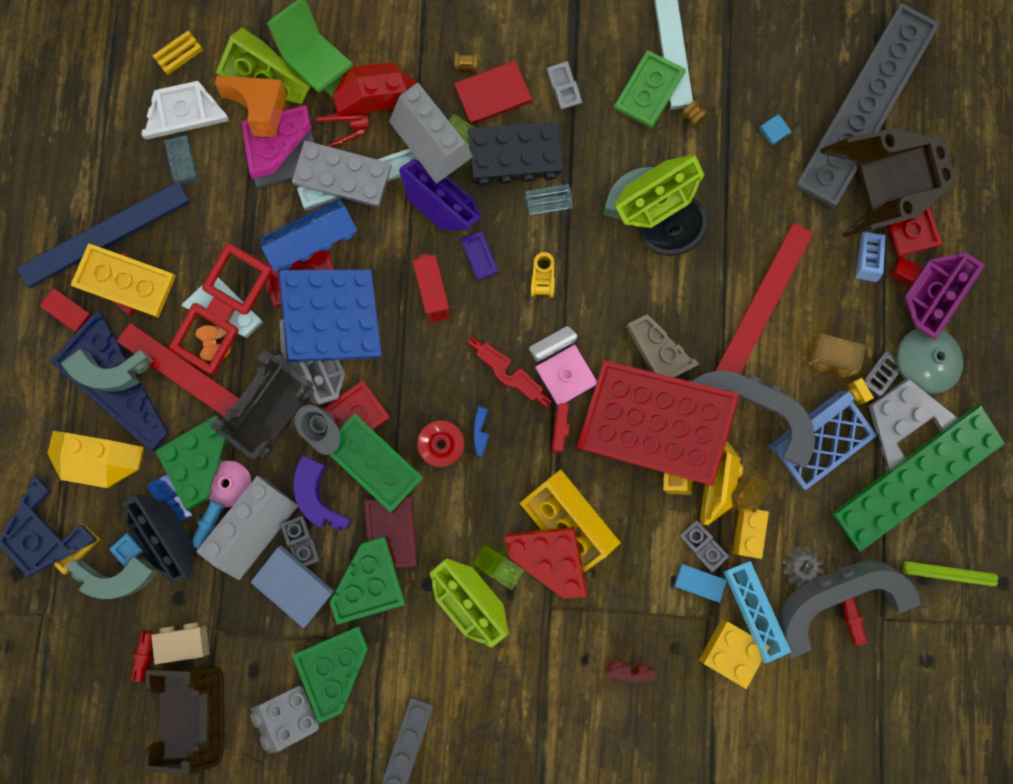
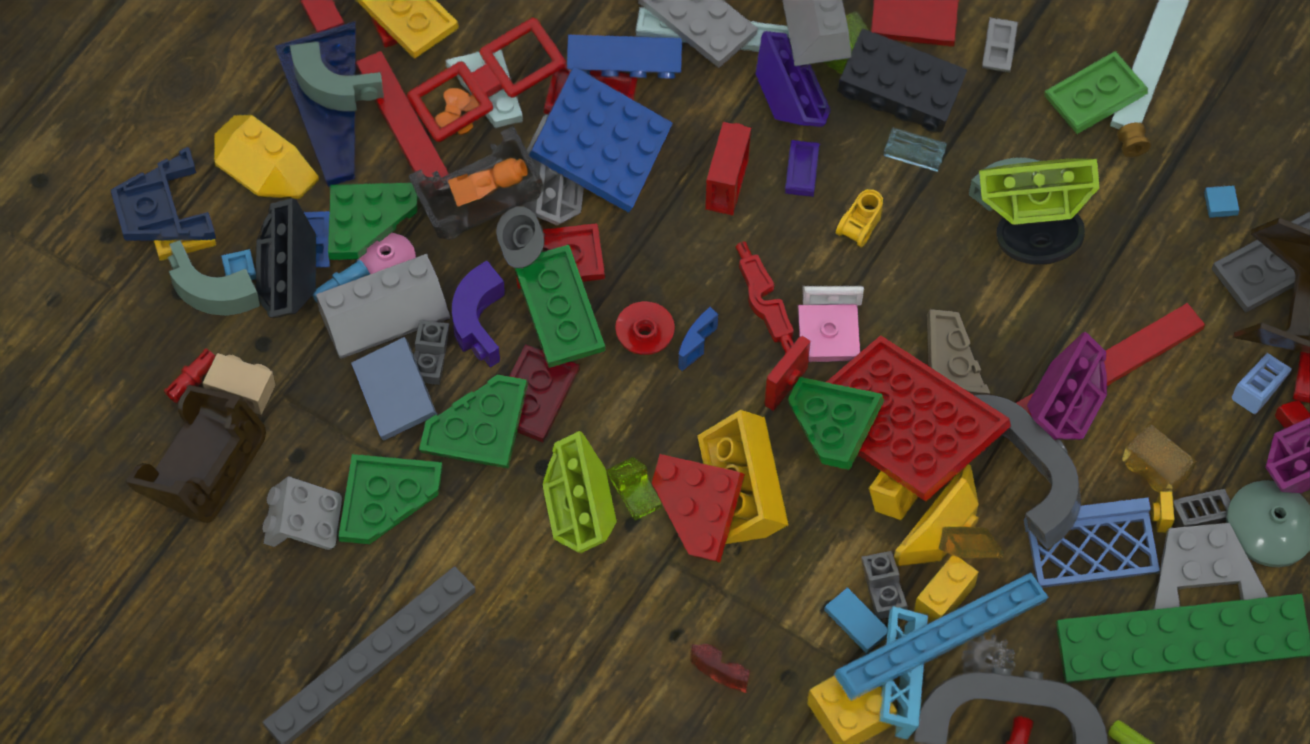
camera: 30 degrees right, 20 degrees down
none -> orange piece [448,158,528,207]
none -> green plate [788,377,884,470]
none -> dark azure tile [834,573,1048,701]
none -> magenta wedge [1027,332,1107,440]

